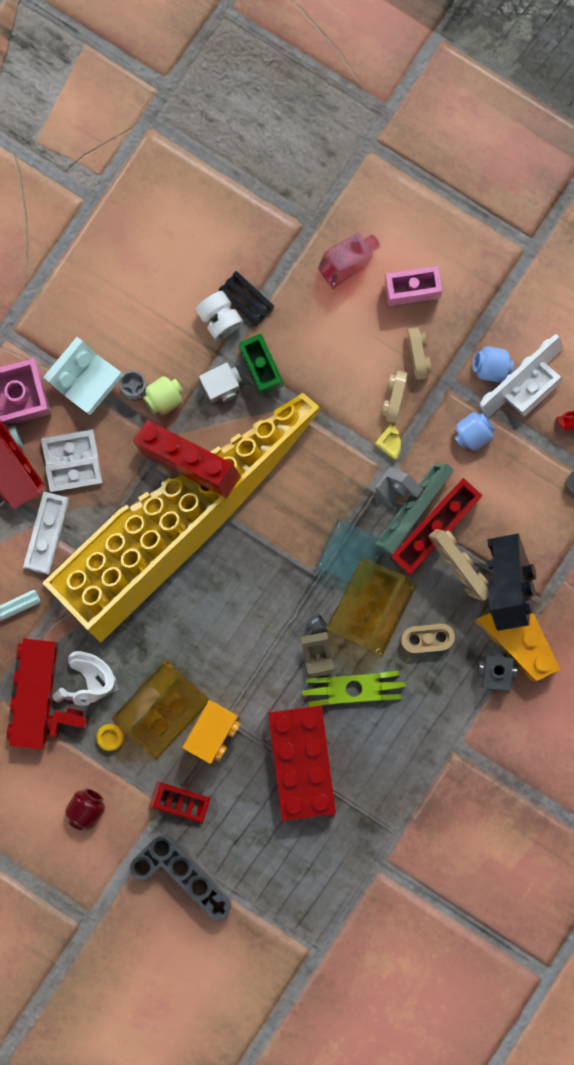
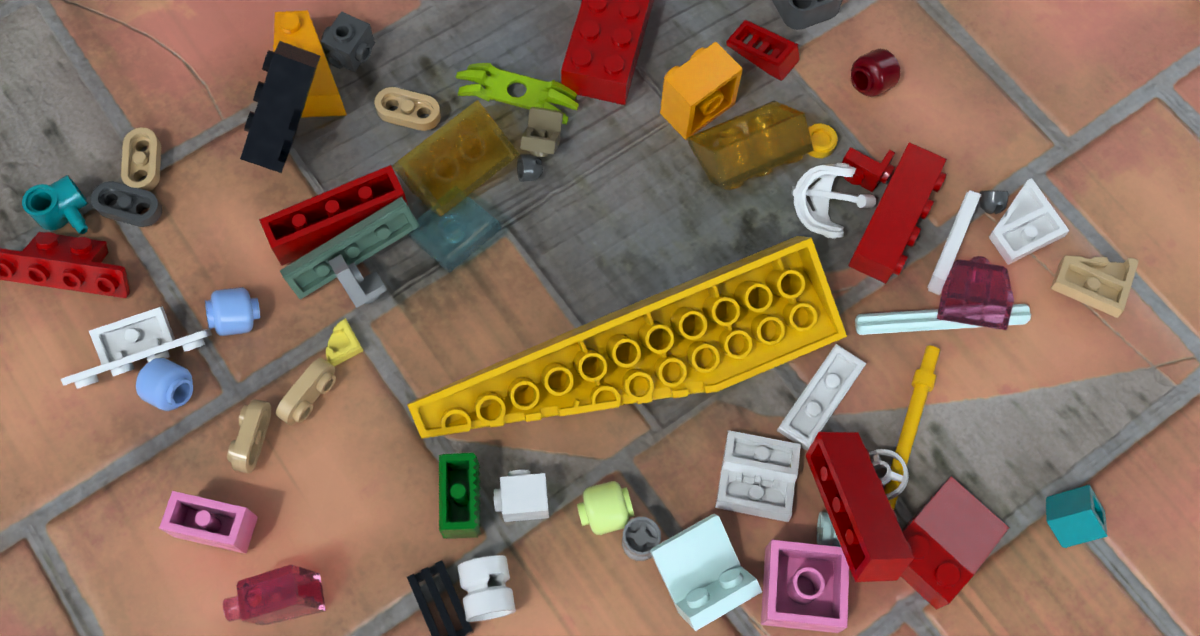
camera: 165 degrees left, 15 degrees down
red brick [133,420,241,498] -> none
tan wing [428,529,489,601] -> none

